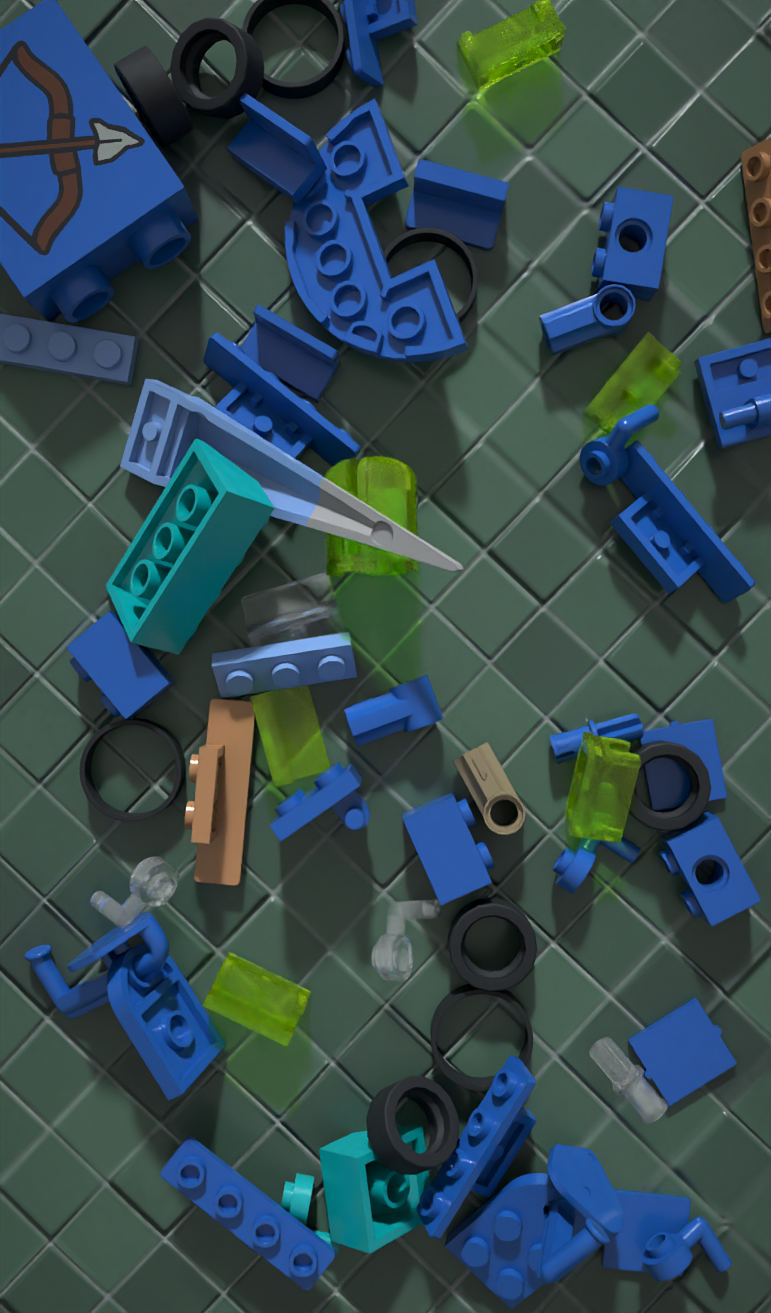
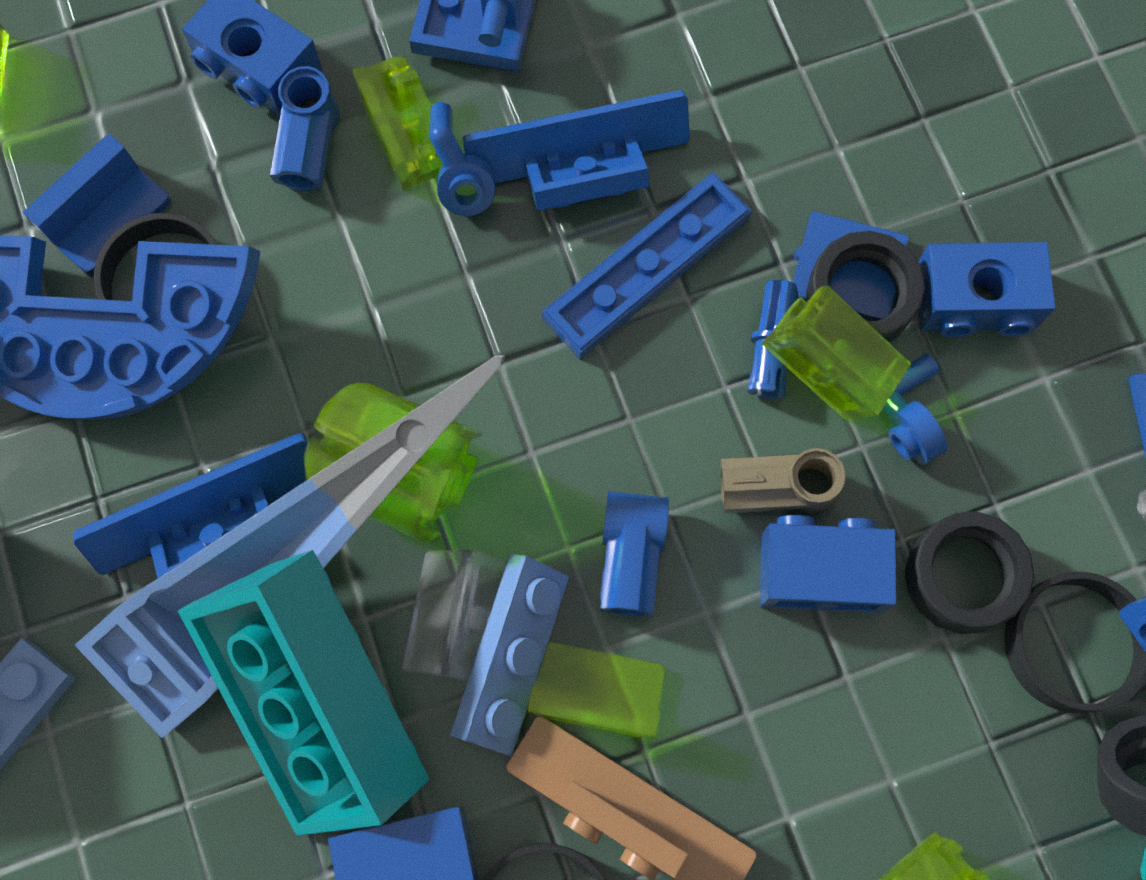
camera: 65 degrees left, 15 degrees down
blue panel [241,304,341,403] -> none
blue plate [269,762,370,842] -> none
clear plate [372,899,442,981] -> none
none -> blue tile [542,172,752,360]

